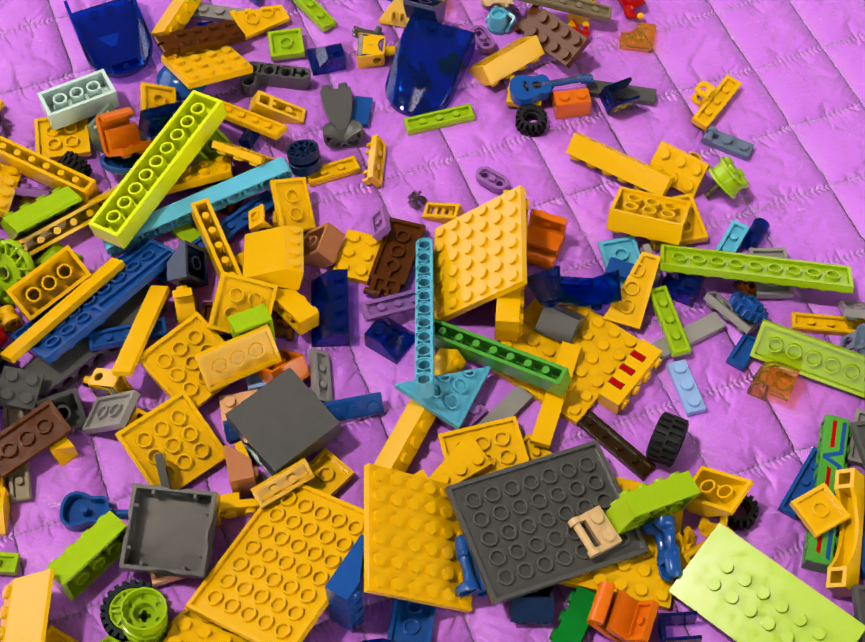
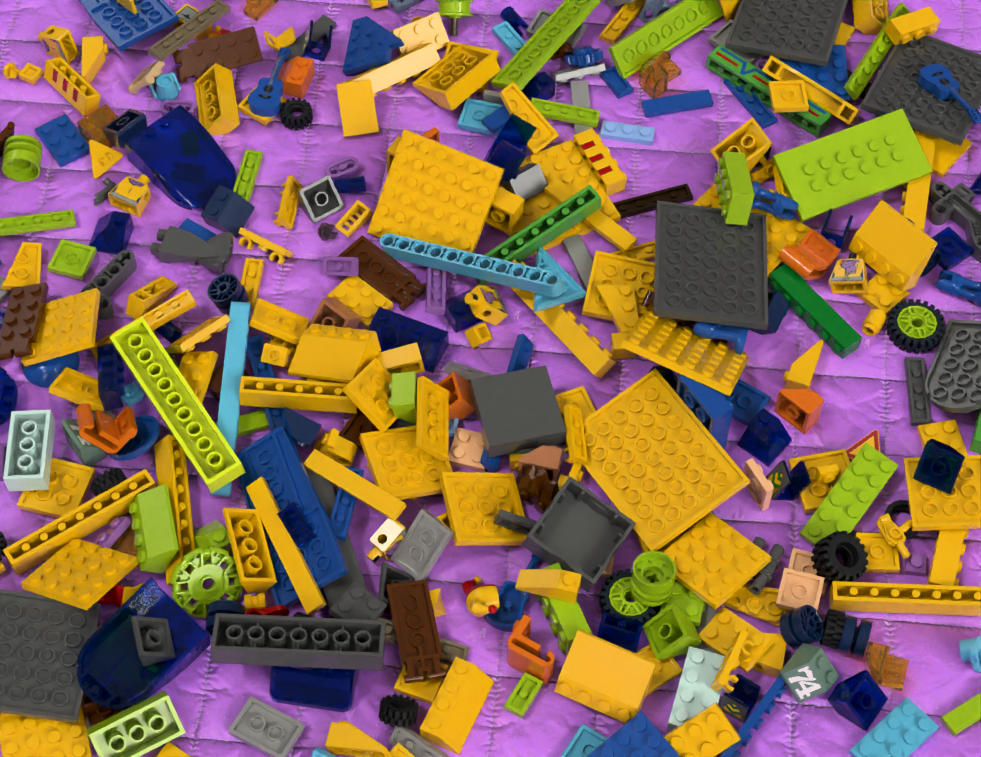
camera: 65 degrees left, 0 degrees up
tan plate [567,505,622,559] -> none
black tyre [646,411,689,468] -> none
none -> dark blue slope [201,185,255,238]
none -> yellow bracket [264,27,296,52]
none -> yellow plate [273,175,303,230]
none -> clear blue slope [277,502,315,547]
none -> dark grey slope [297,174,345,223]
none -> clear blue hinge [333,175,366,193]
none -> yellow tile [336,80,379,137]
none -> blue wing [342,16,405,76]
none -> yellow piece [462,576,499,617]
none -> yellow torso [464,285,508,326]
none -> yellow slope [464,322,493,348]
none -> orange piece [507,614,554,684]
none -> yellow slope [515,569,582,604]
none -> reddish brown plate [518,465,559,513]
none -> clear blue brick [597,612,644,653]
none -> blue tile [641,89,714,118]

